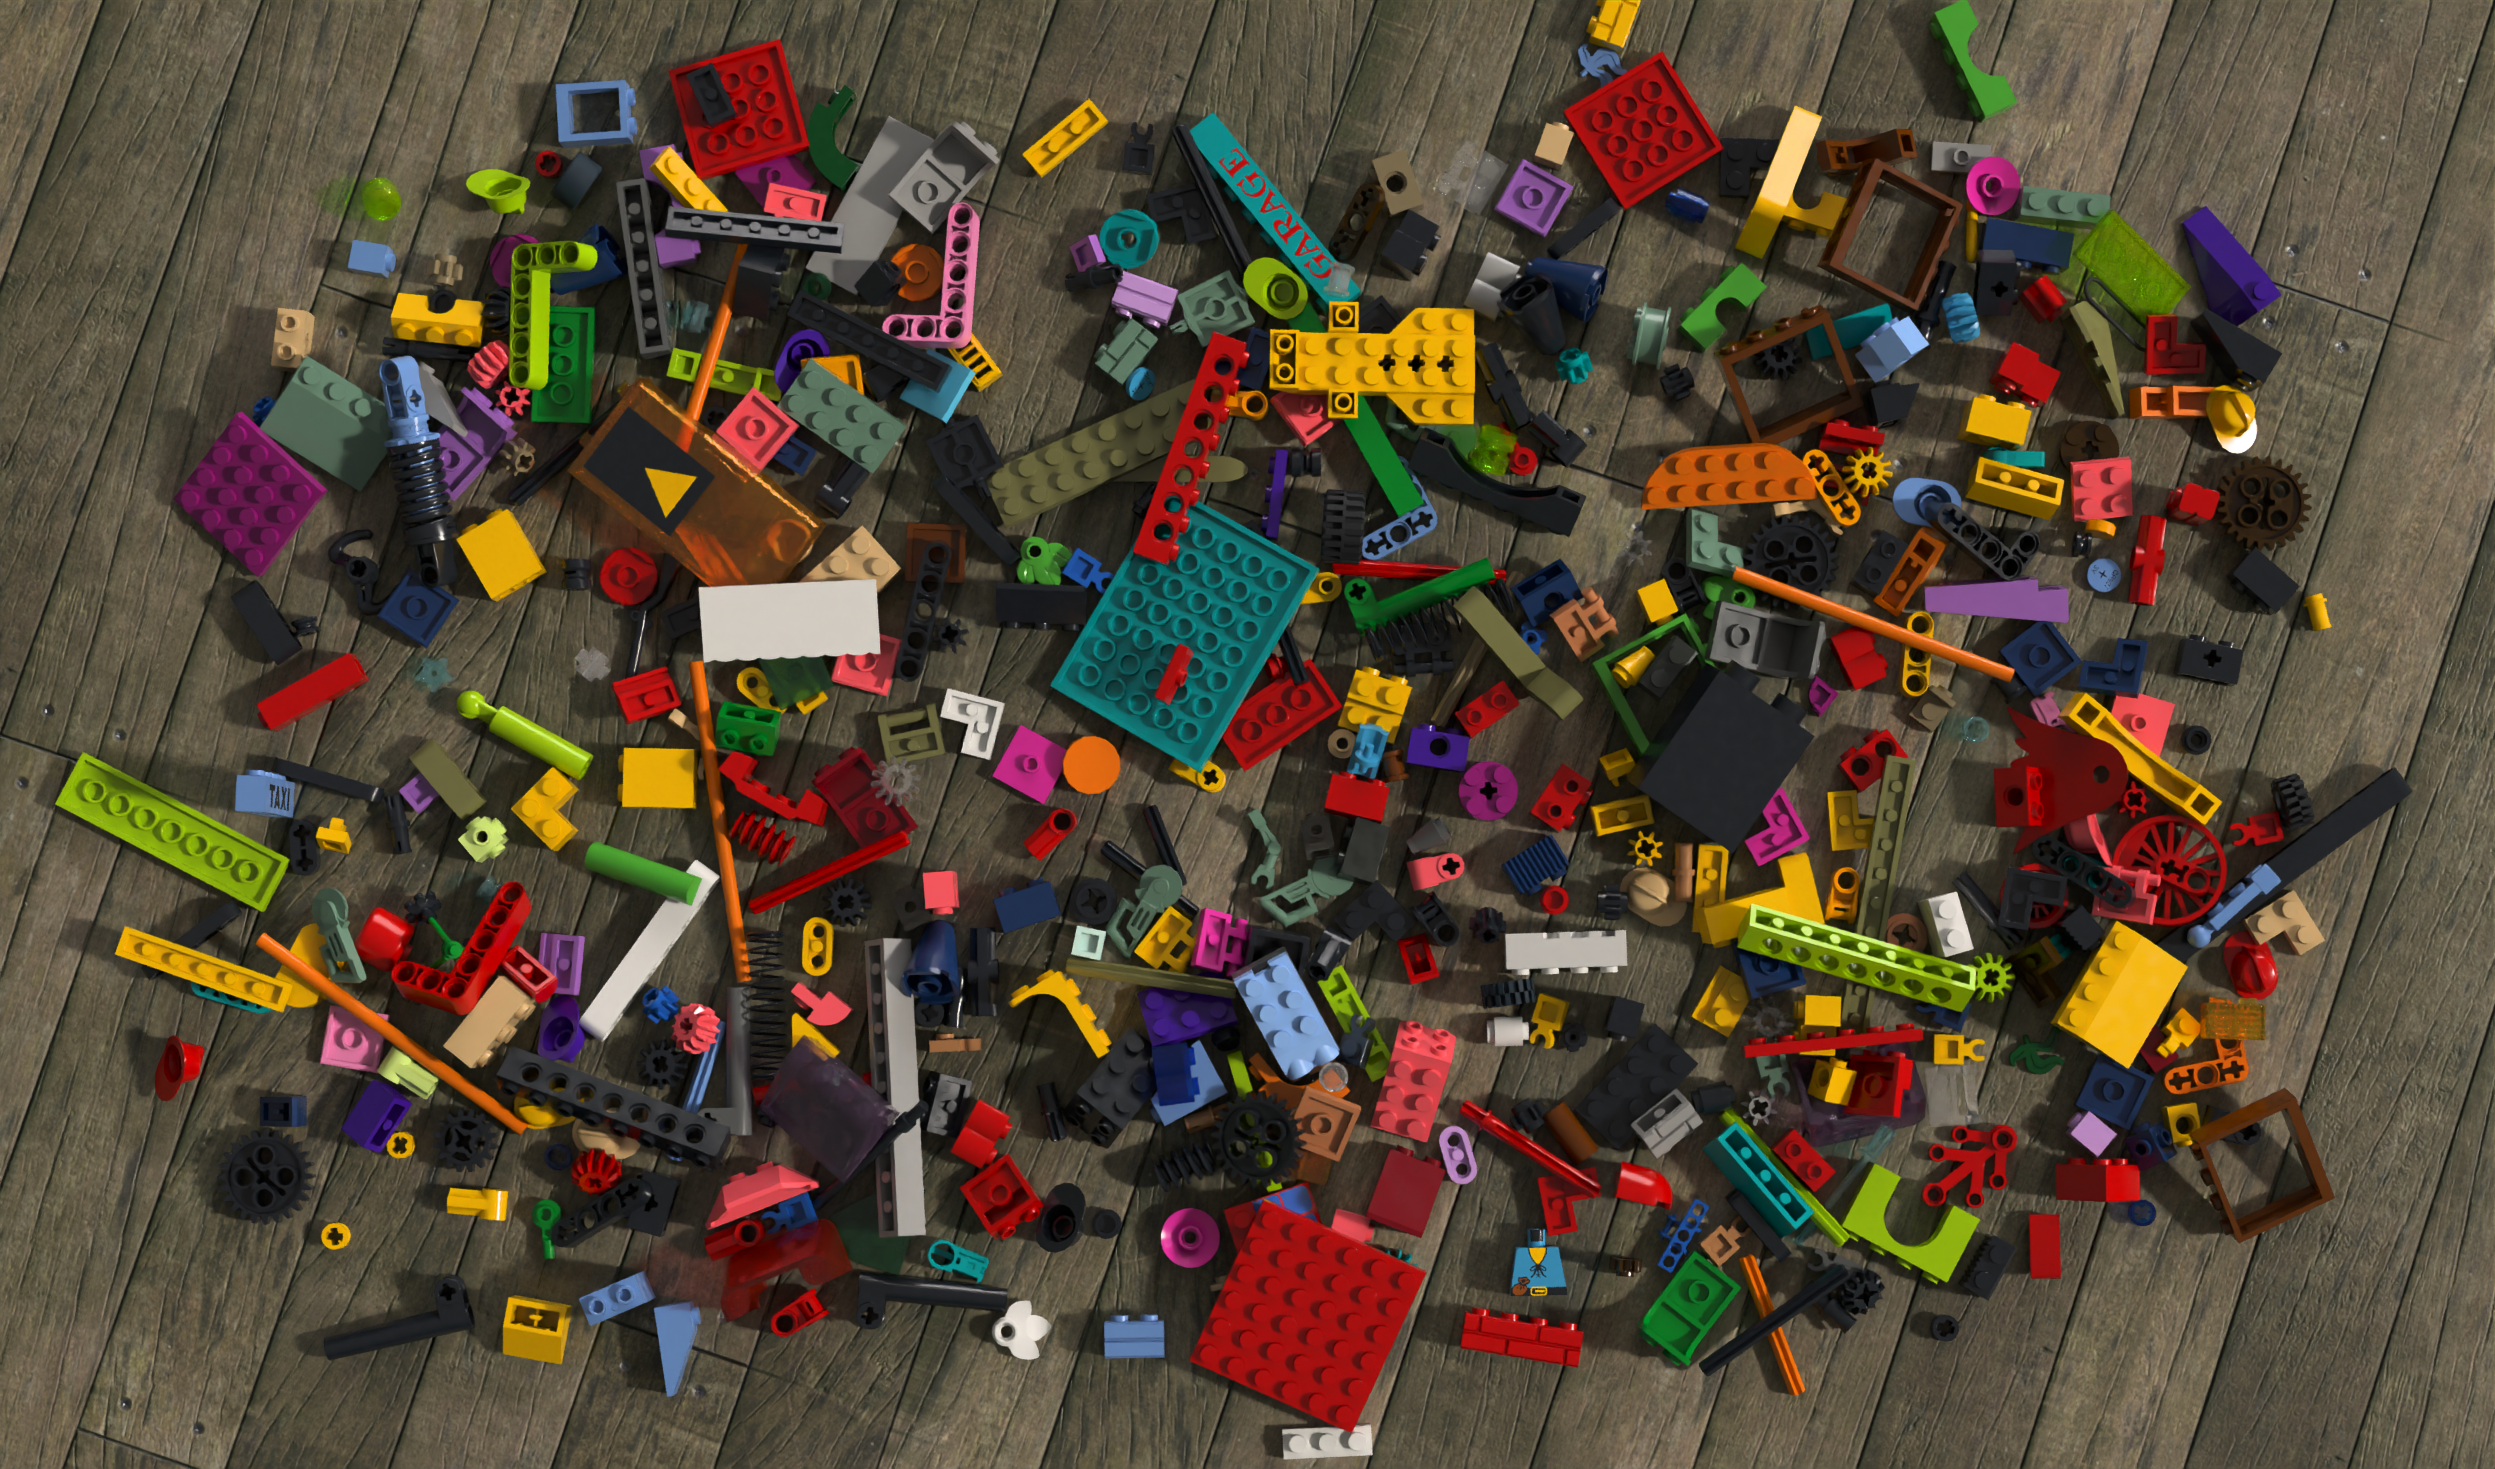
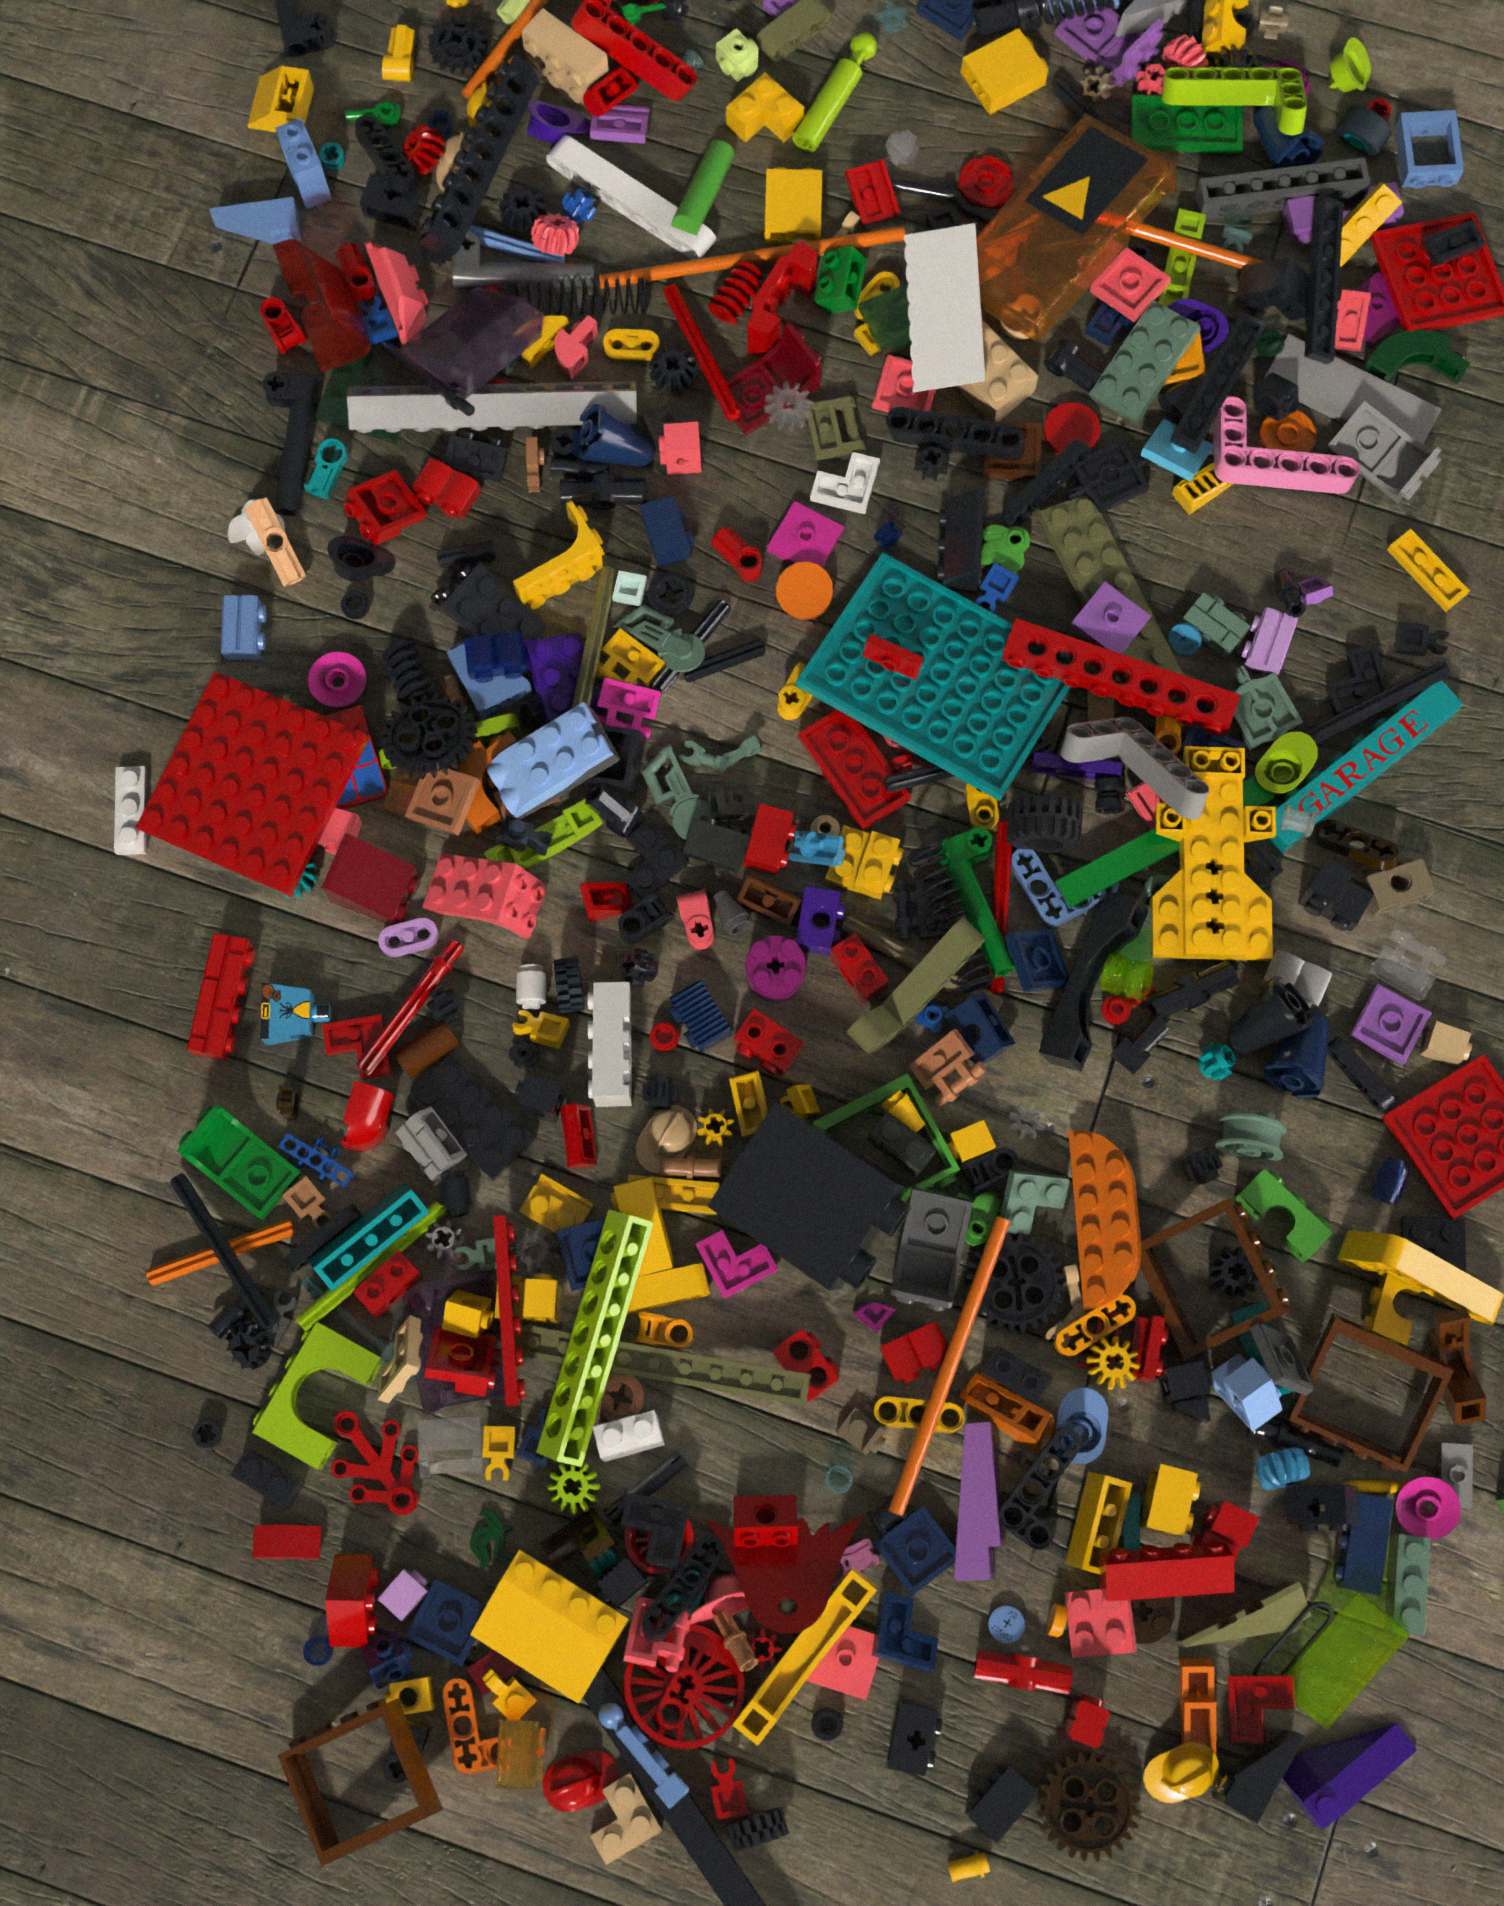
camera: 85 degrees right, 10 degrees down
black wheel [561,559,591,591] -> none
teal plate [1099,209,1159,269] -> none
clear wheel [1319,1062,1348,1092] -> none
reddish brown bush [1381,749,1409,783] -> none
yellow plate [1826,790,1874,851] -> none
red brick [2018,274,2067,324] -> none
black bush [2072,531,2092,559] -> none
none -> light nougat piece [244,497,307,587]
none -> teal bush [319,142,345,172]
none -> tan plate [377,1315,423,1403]
none -> red brick [560,1103,597,1169]
none -> medium nougat axle [714,1609,758,1672]
none -> reddish brown brick [736,873,803,927]
none -> clear blue bush [874,521,903,550]
none -> dark blue tile [1004,928,1069,992]
none -> red tile [1043,402,1101,455]
none -> light grey beam [1061,717,1209,819]
none -> medium lavender plate [1070,582,1151,654]
none -> red brick [1099,1541,1234,1602]
none -> dark grey tile [1250,1323,1314,1395]

